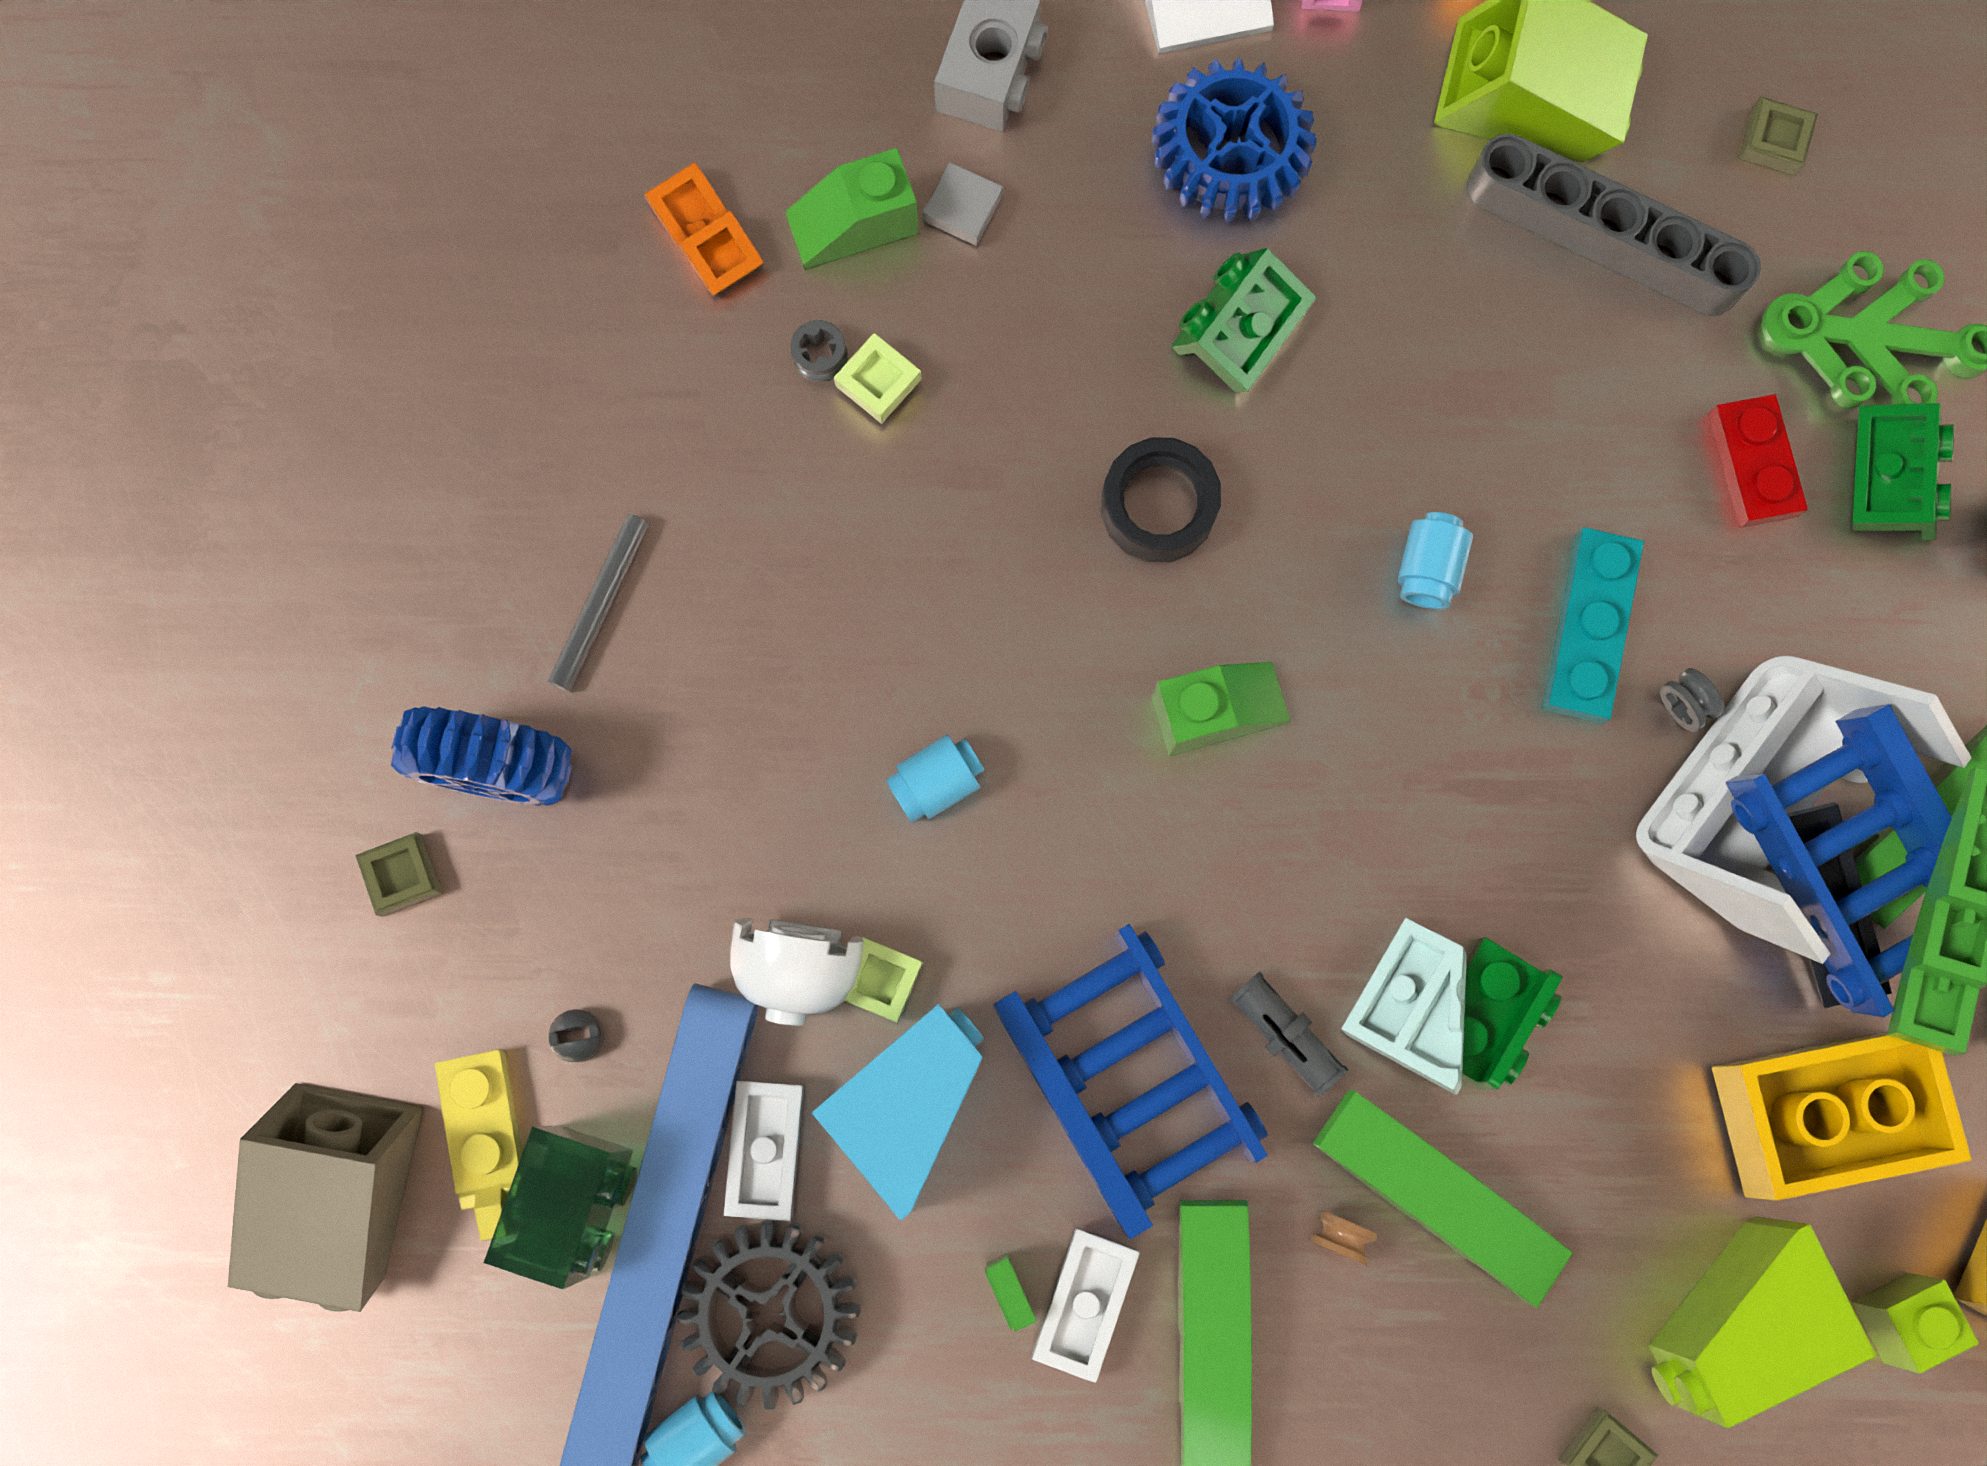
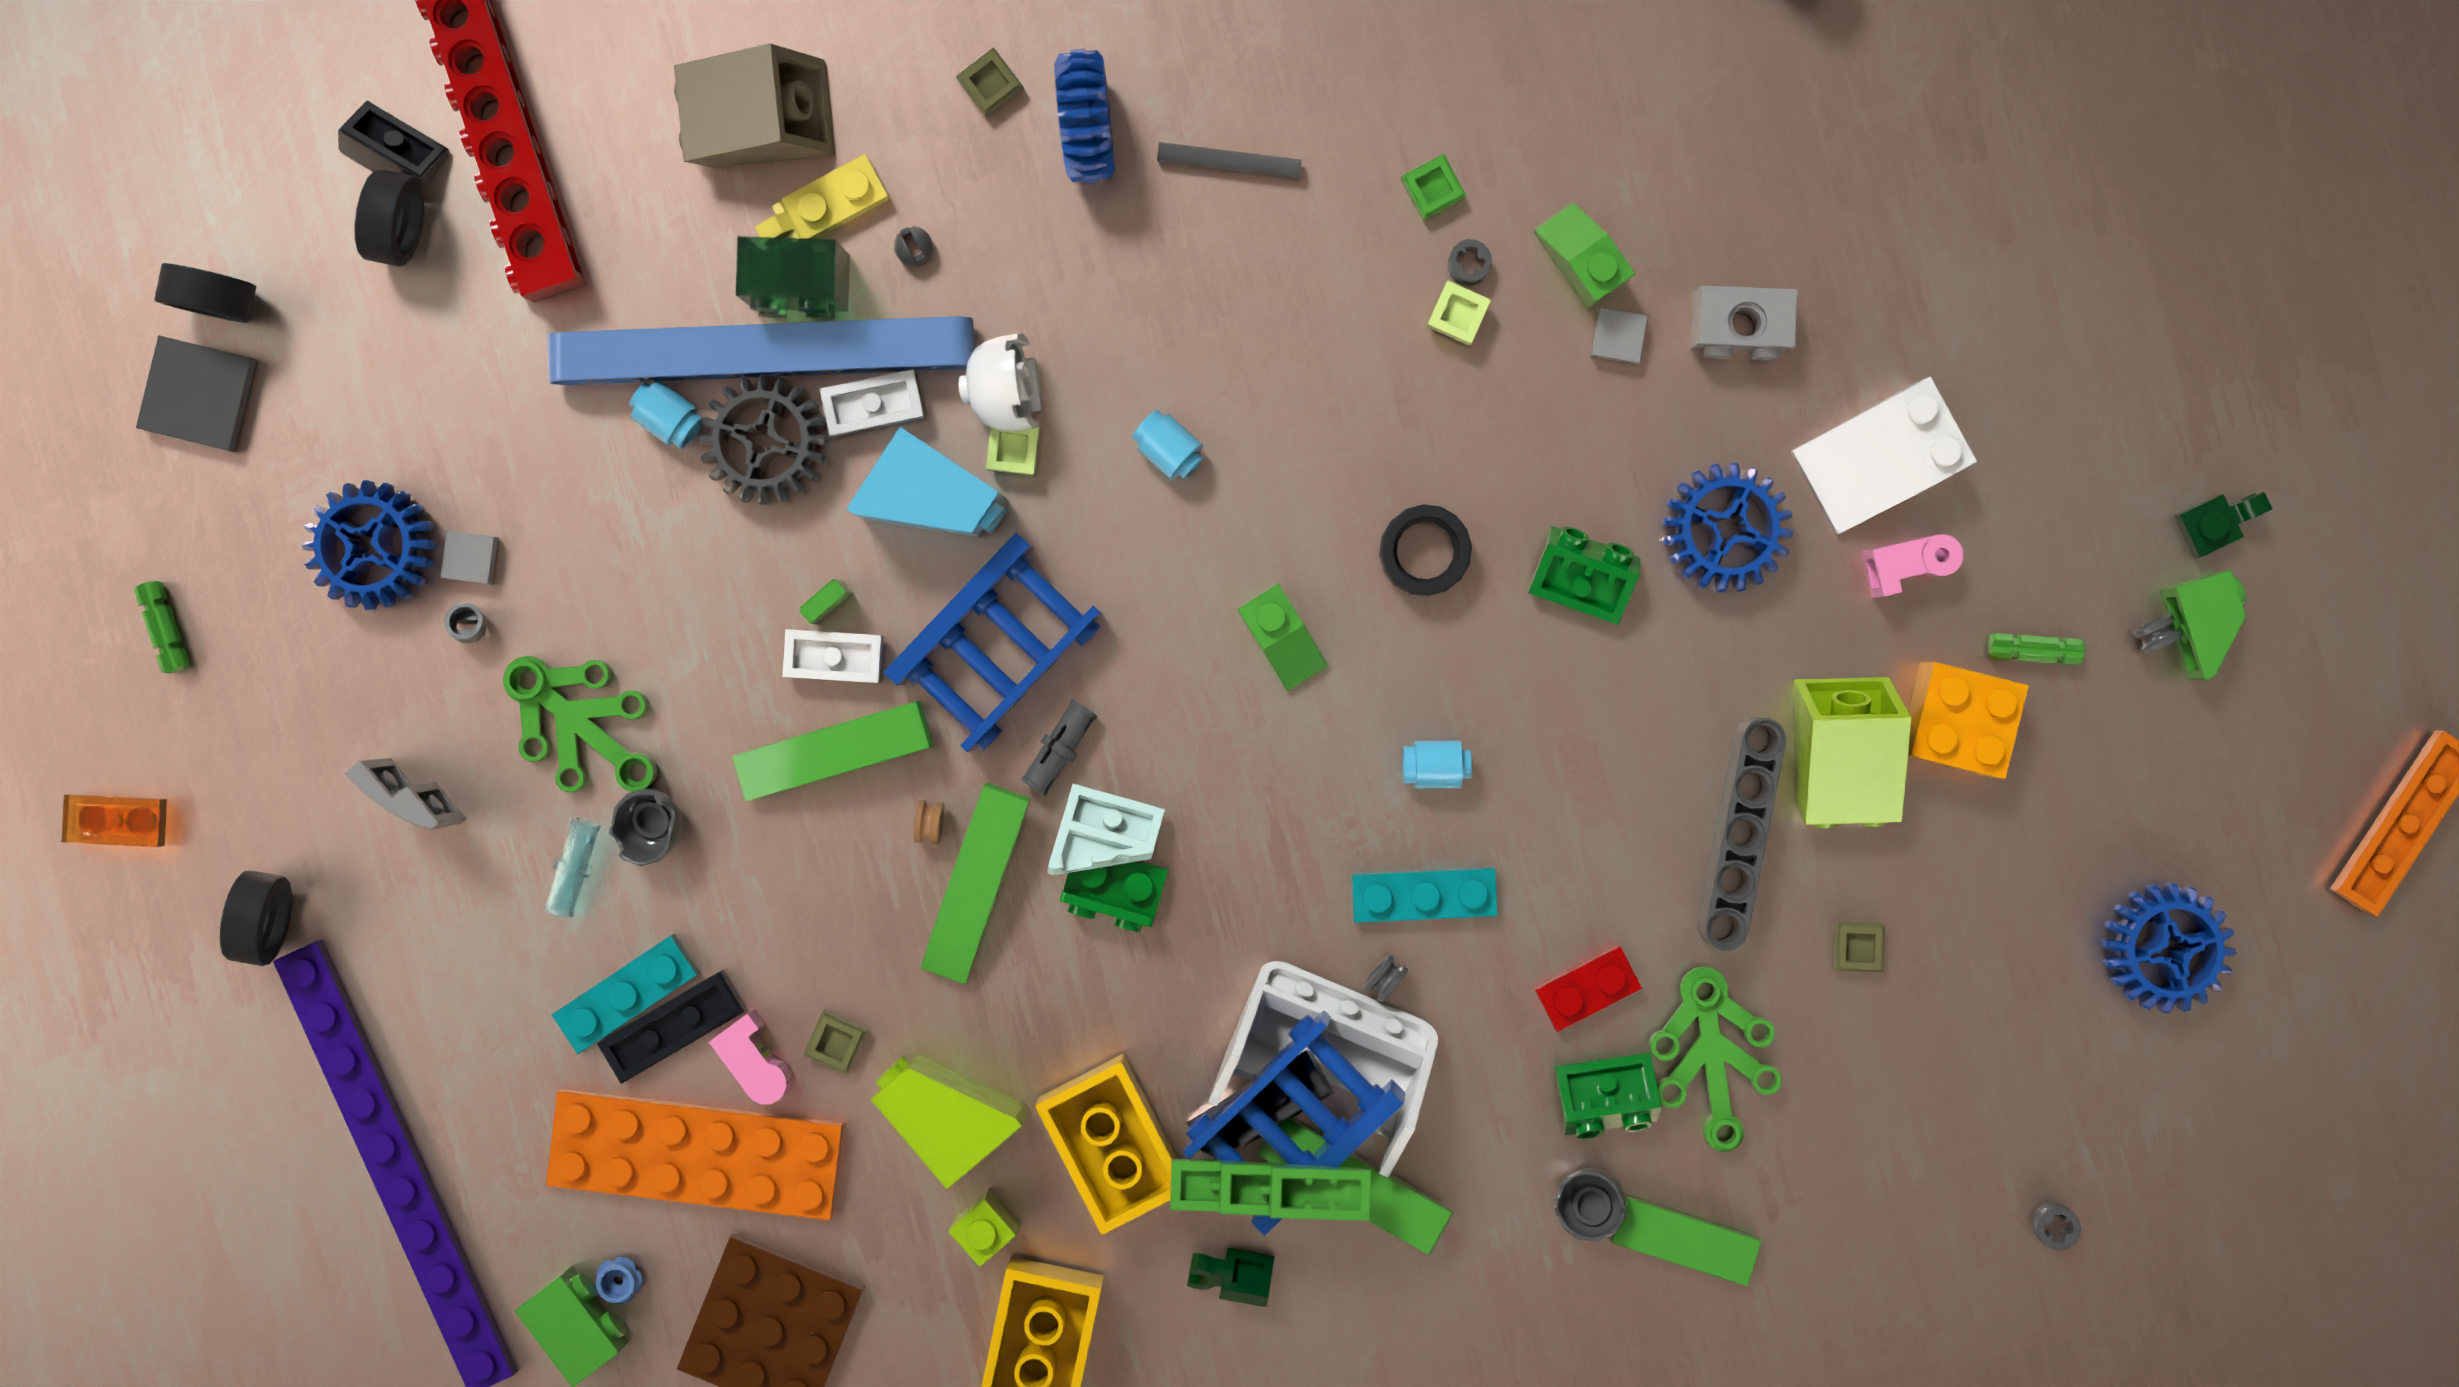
camera: 75 degrees right, 10 degrees up
orange slope [644,162,764,297] -> none
none -> bright green tile [1401,154,1466,221]

